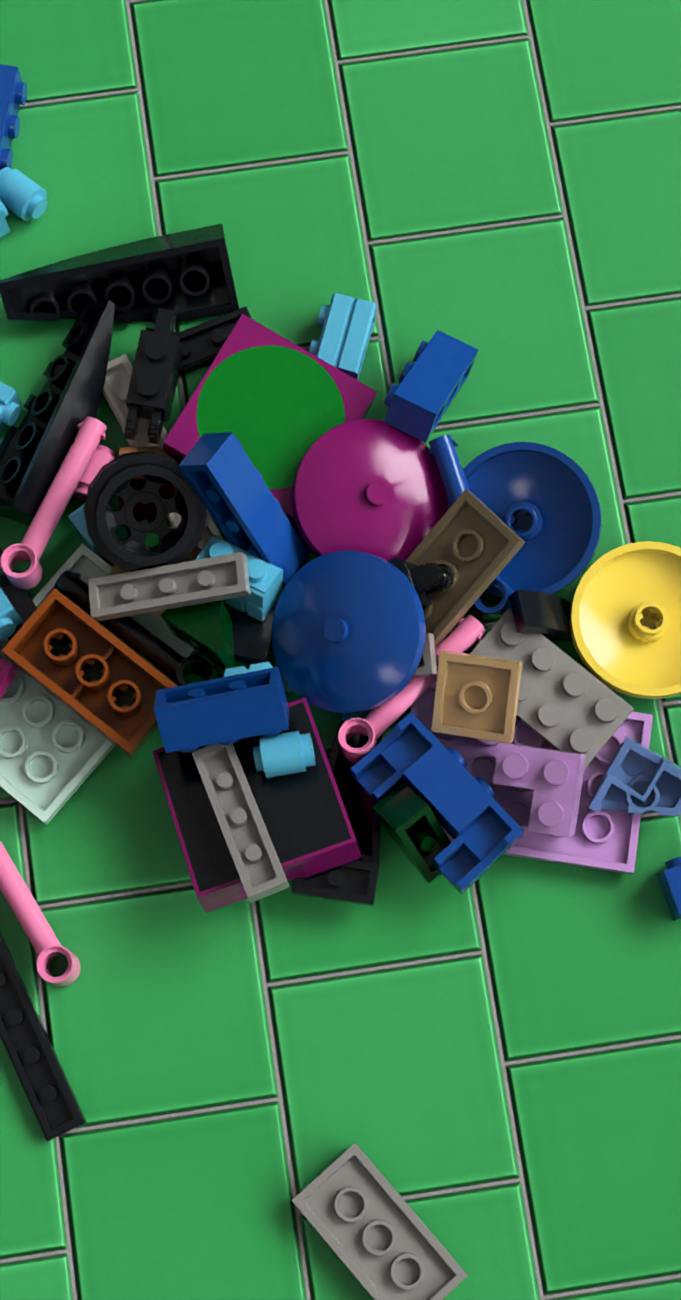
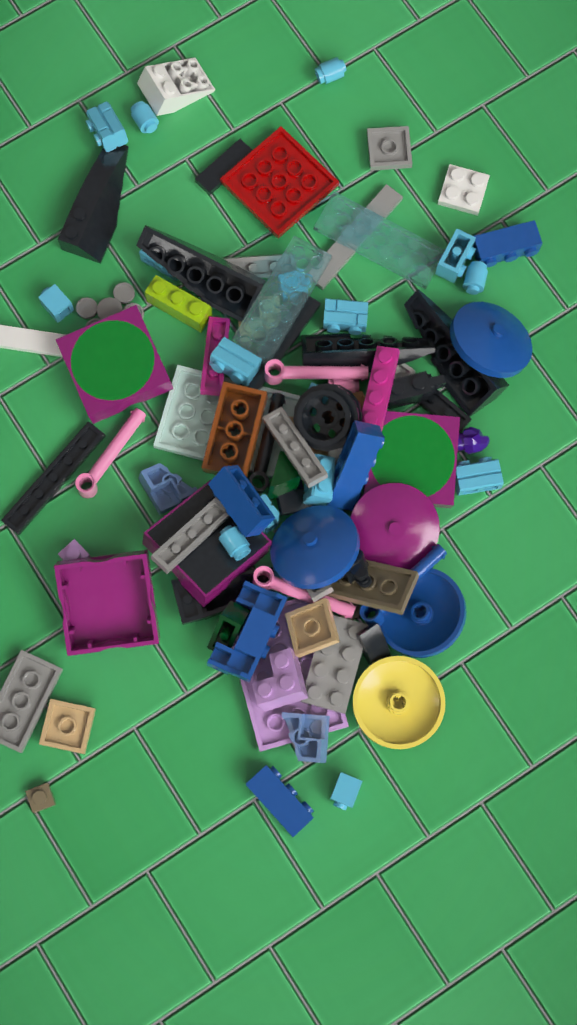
camera: 65 degrees right, 0 degrees up
blue brick [384,330,478,443] -> none
none -> dark tan plate [25,783,56,813]
none -> tan plate [39,699,96,754]
none -> magenta tile [54,549,160,656]
none -> lavender brick [58,539,91,560]
none -> medium blue slope [138,463,198,515]
none -> dark pink plate [362,346,400,431]
none -> blue dish [450,302,532,378]
none -> dark purple rock [458,427,490,455]

